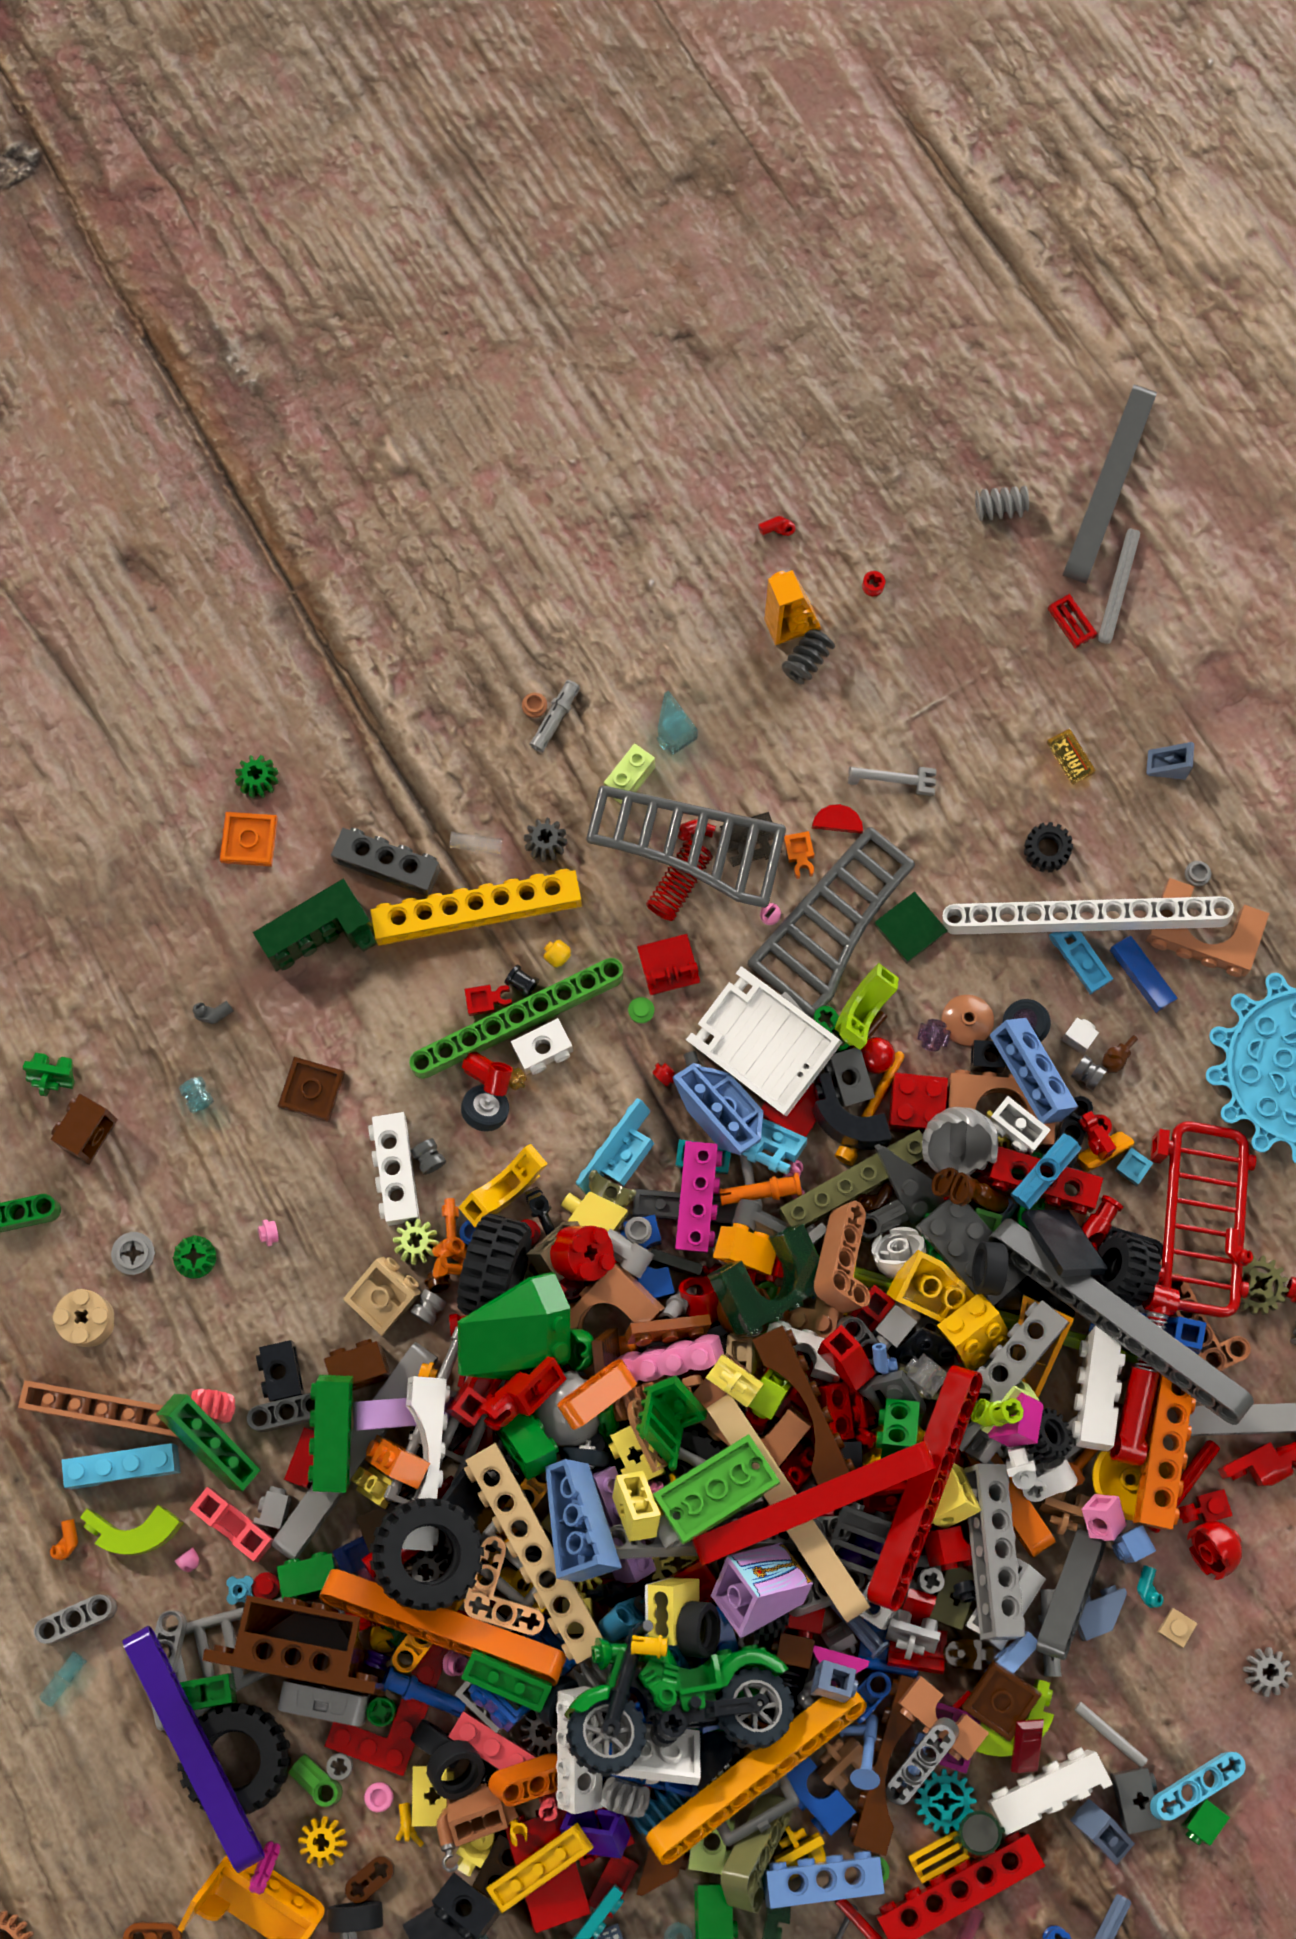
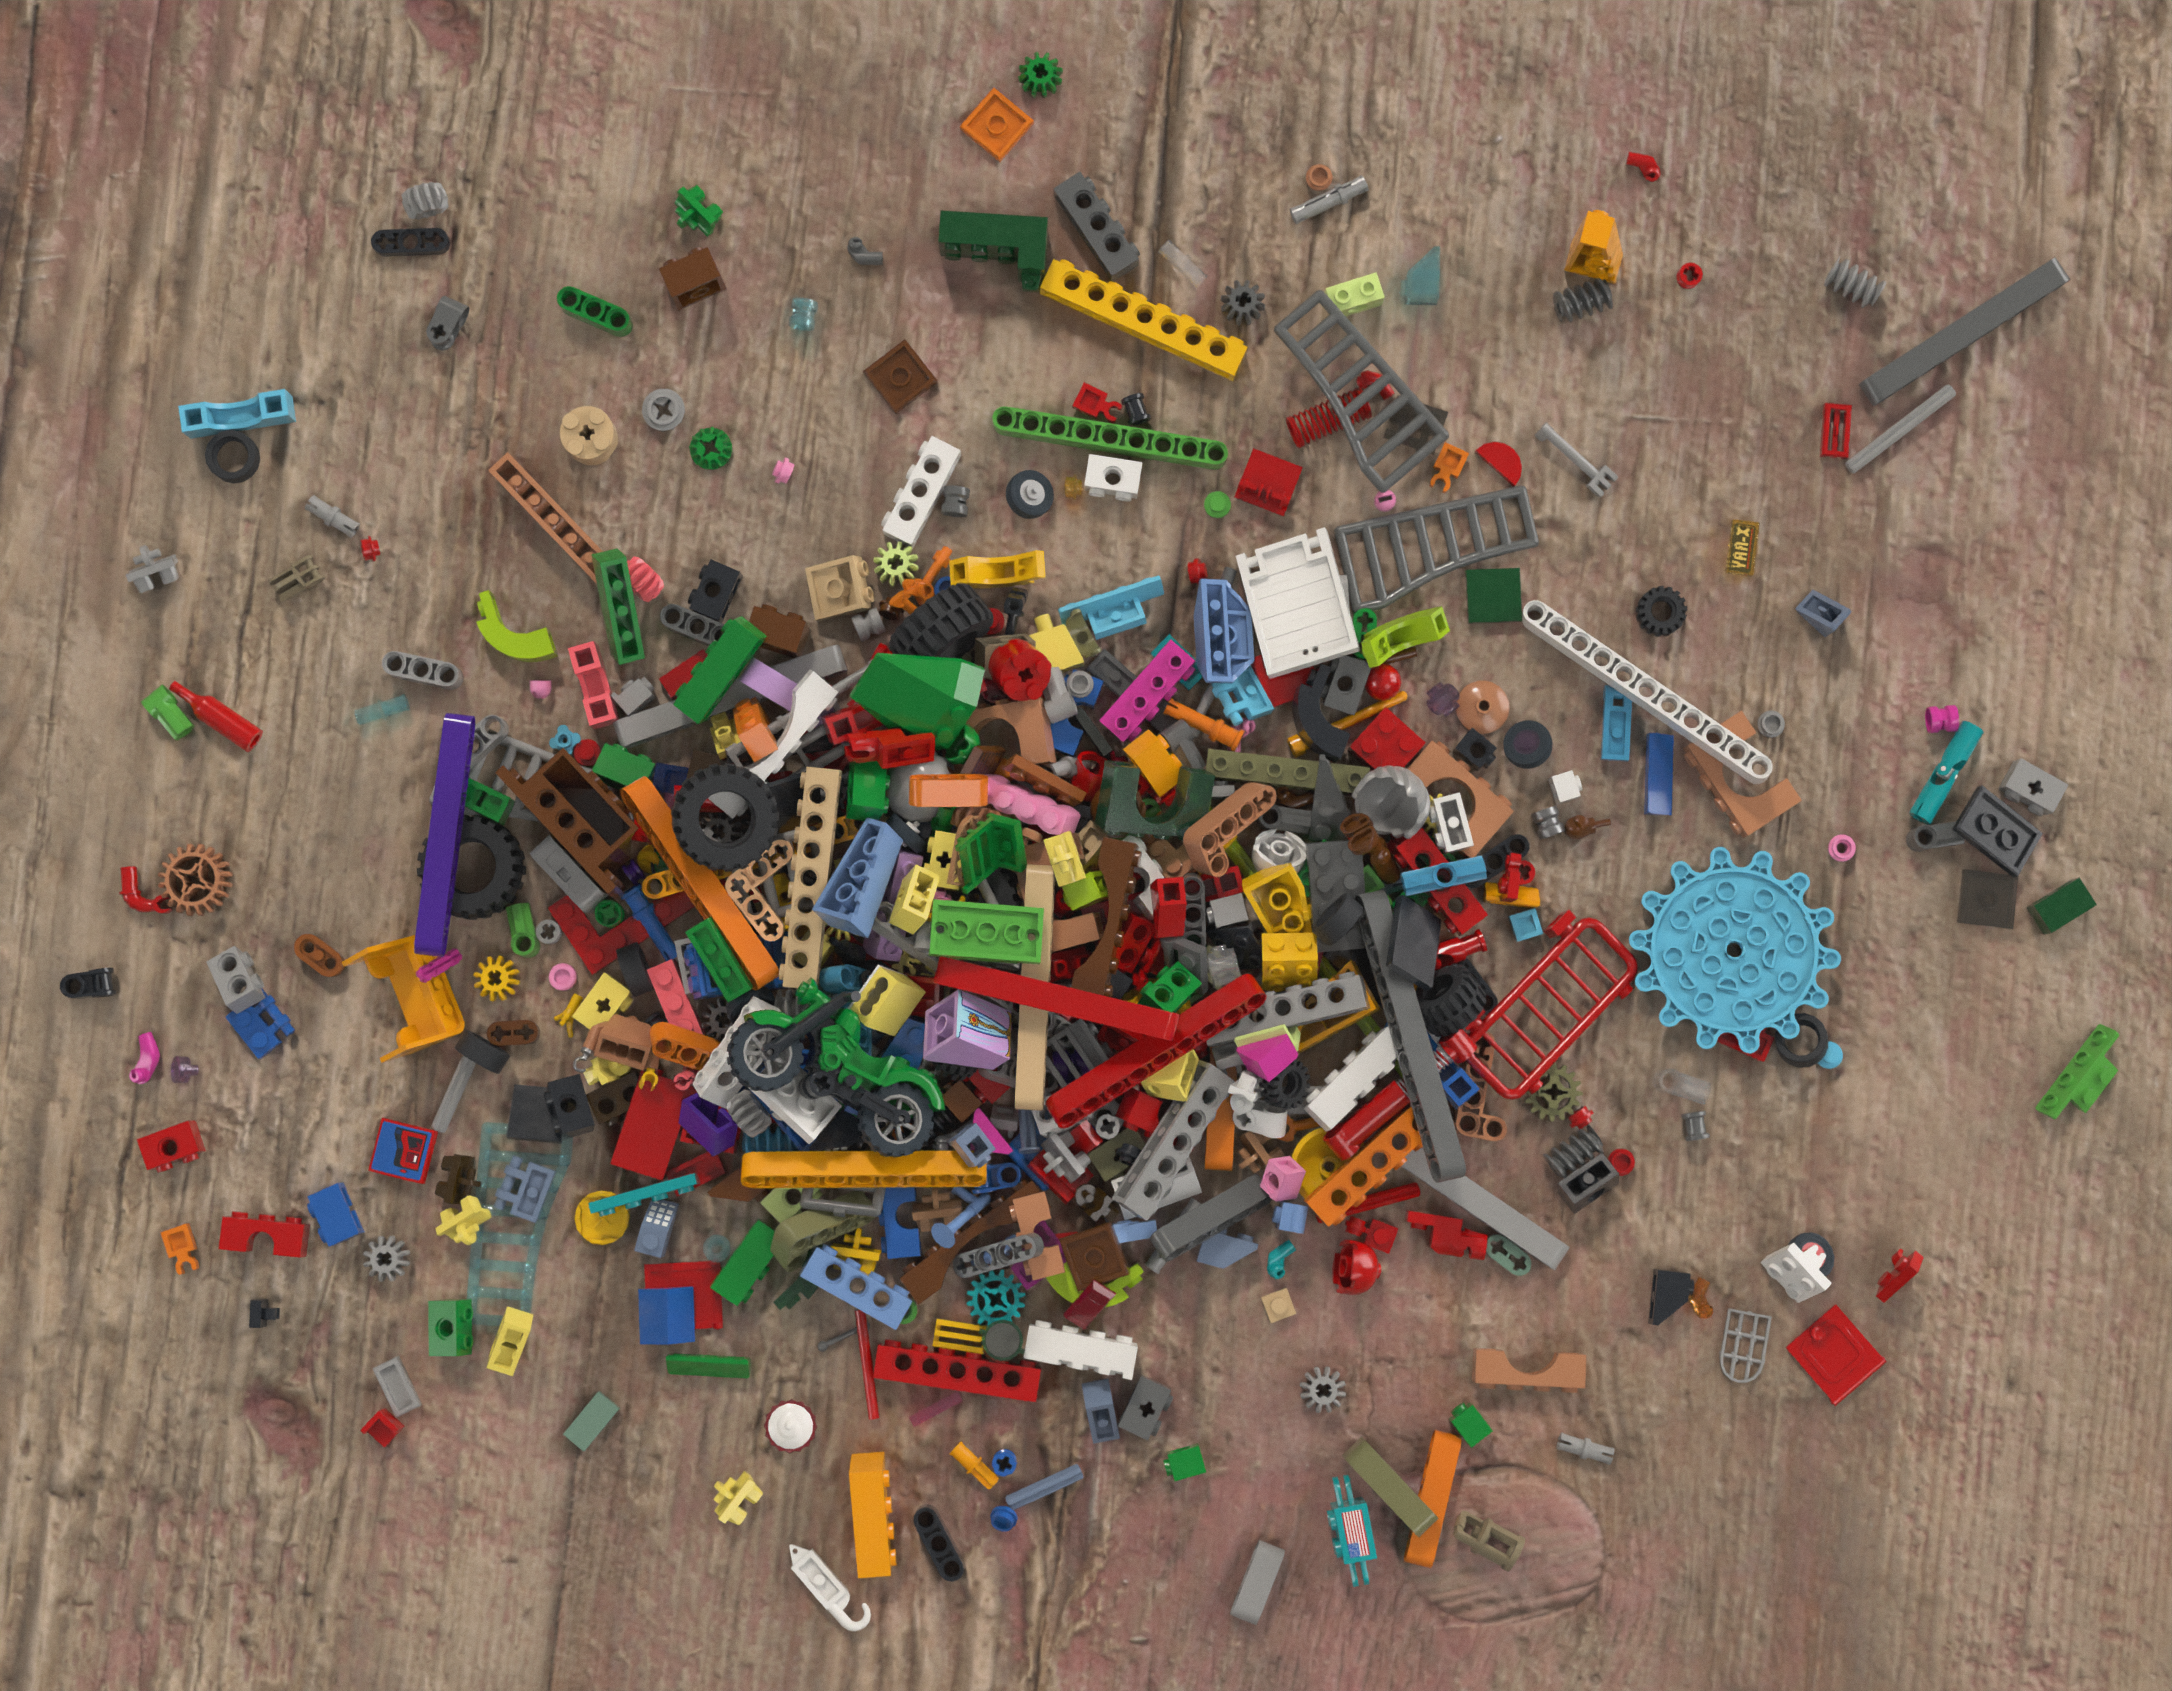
camera: 35 degrees right, 10 degrees up
orange arm [50,1519,78,1560] -> none
medium azure arch [61,1443,180,1490] -> none
light orange plate [418,1362,438,1378] -> none
black tyre [427,1740,485,1800] -> none
bright pink plate [443,1650,468,1676] -> none
red piece [462,1051,513,1096] -> none
yellow tile [486,1822,594,1913] -> none
yellow piece [543,939,571,968] -> none
yellow pin [631,1635,668,1659] -> none
black tyre [677,1601,721,1659] -> none
medium blue arm [872,1343,898,1374] -> none
lime connector [971,1398,1024,1427] -> none
medium blue brick [990,1018,1078,1124] -> none
light grey bar [1074,1702,1148,1768] -> none
medium azure beam [1150,1752,1245,1821] -> none
red arm [1225,1228,1253,1266] -> none

